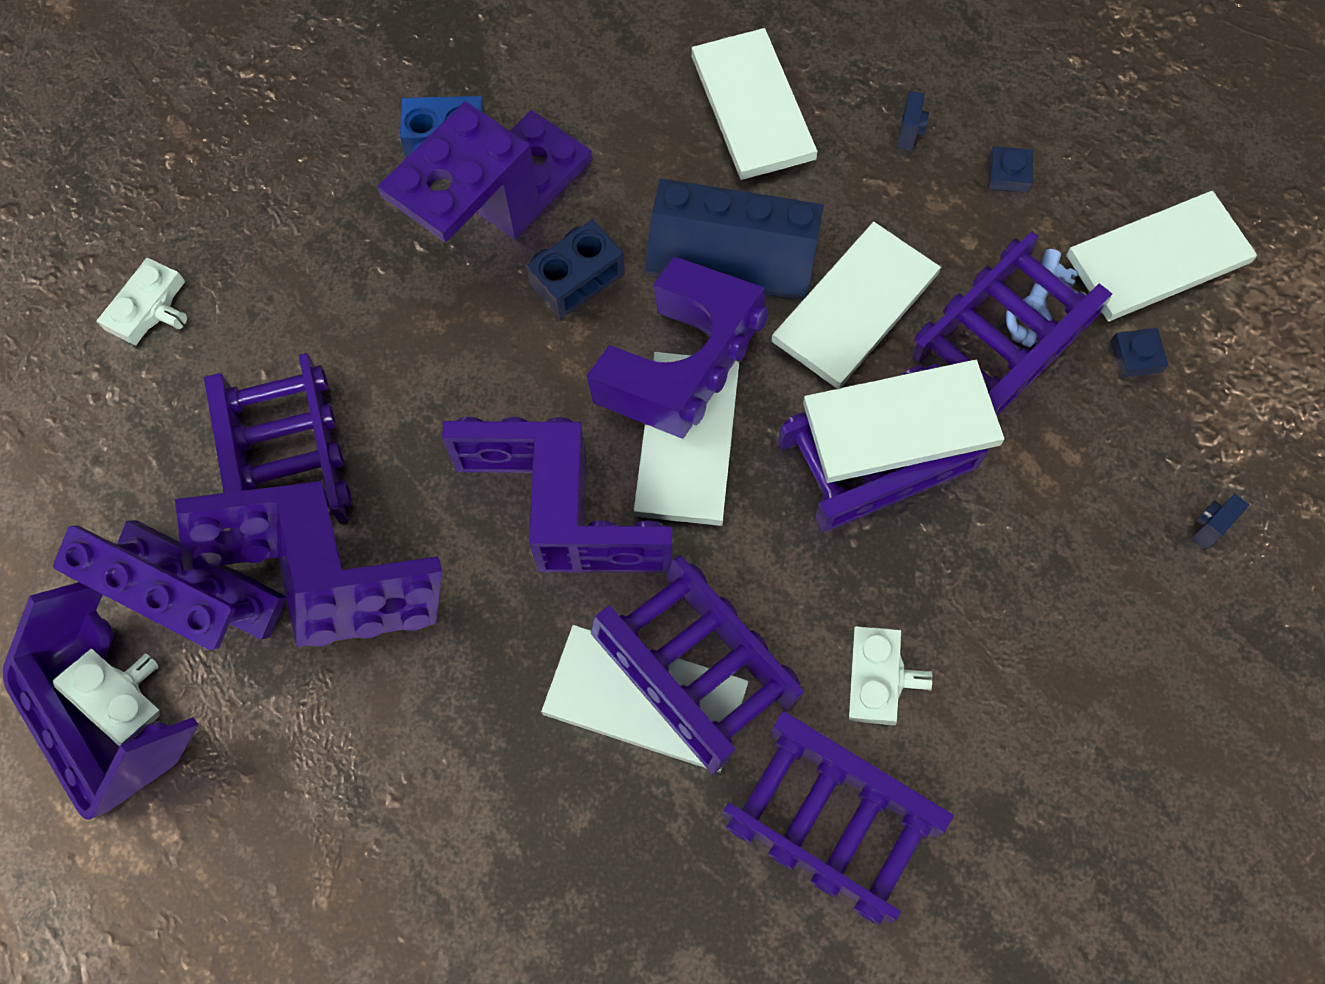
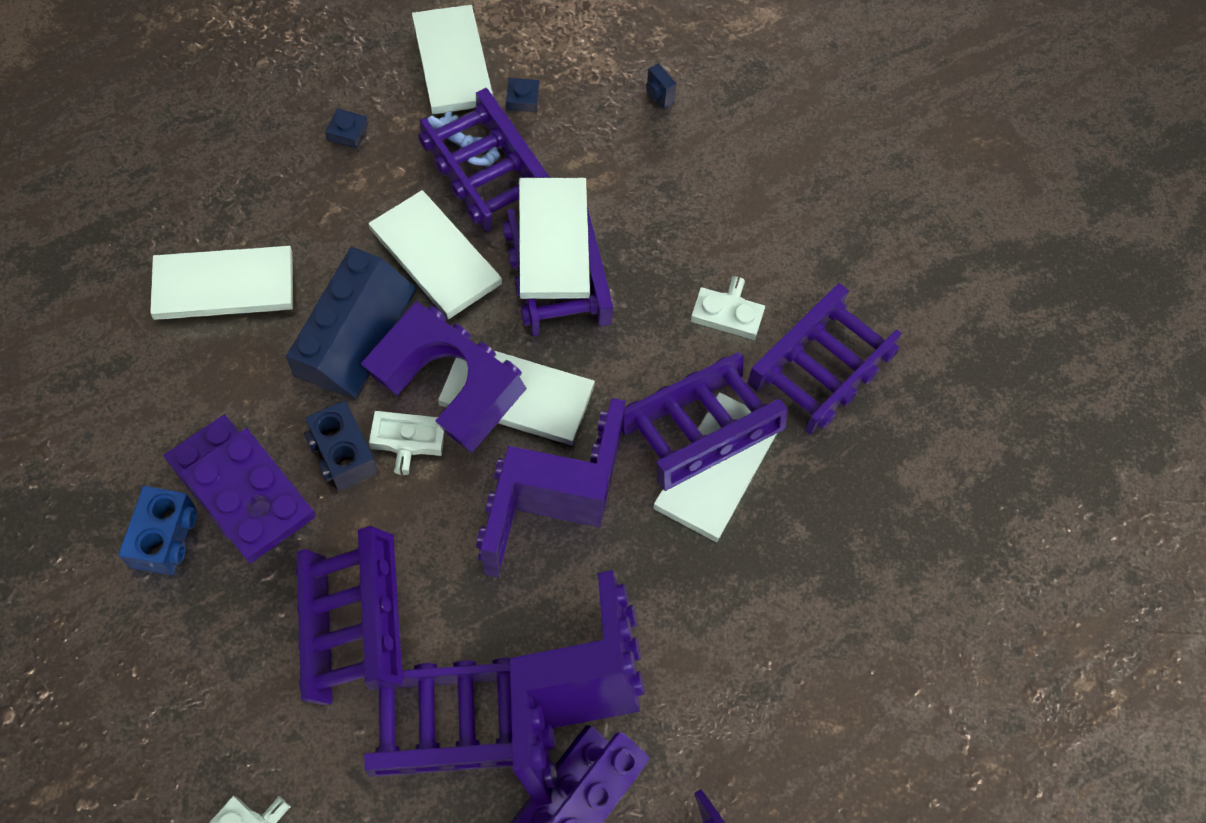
camera: 85 degrees left, 5 degrees down
dark blue plate [897,91,929,151] -> none
none -> dark purple fence [296,526,403,705]
none -> light aqua plate [369,411,445,475]

